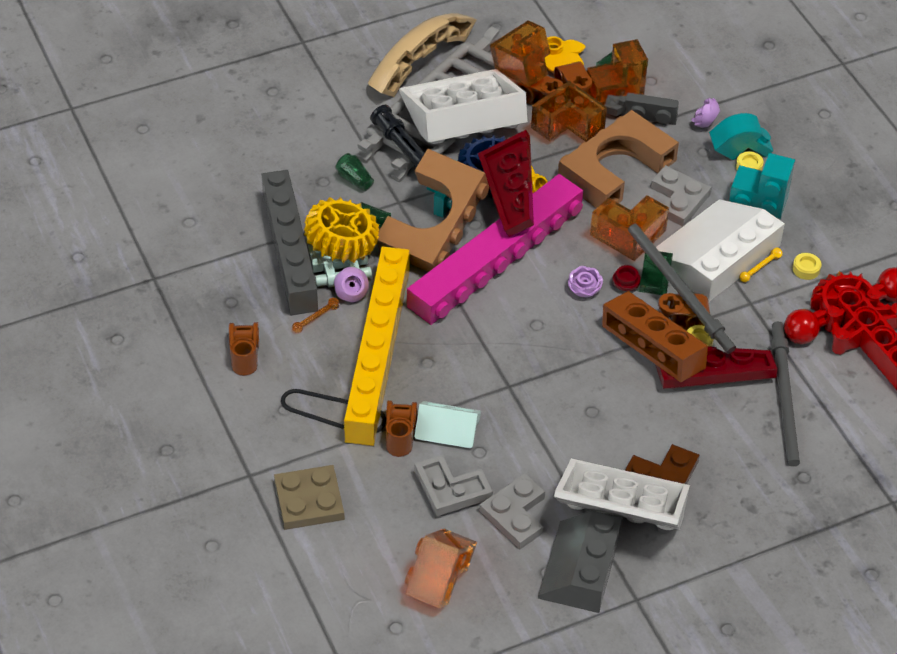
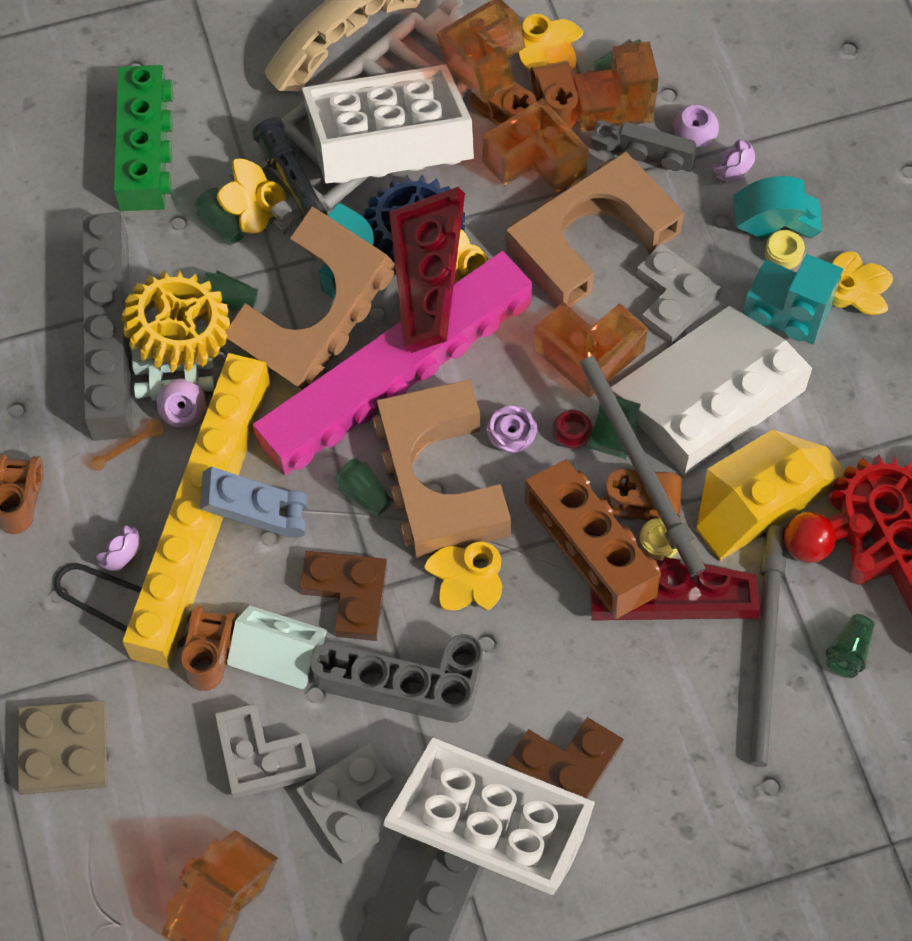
camera: 10 degrees right, 15 degrees up
yellow hinge [740,248,783,282] -> none
light yellow tile [792,253,822,280] -> none
none -> lavender plate [96,525,142,571]
none -> green brick [114,65,174,211]
none -> sand blue plate [200,466,307,538]
none -> yellow plate [217,159,286,234]
none -> reddish brown plate [300,551,387,641]
none -> dark grey beam [310,634,483,723]
none -> clear green cone [333,457,393,517]
none -> medium nougat arch [372,379,511,559]
none -> yellow plate [424,541,503,611]
none -> lavender plate [672,104,719,147]
none -> yellow wedge [696,429,845,561]
none -> clear green cone [826,614,875,678]
none -> yellow plate [832,251,893,315]

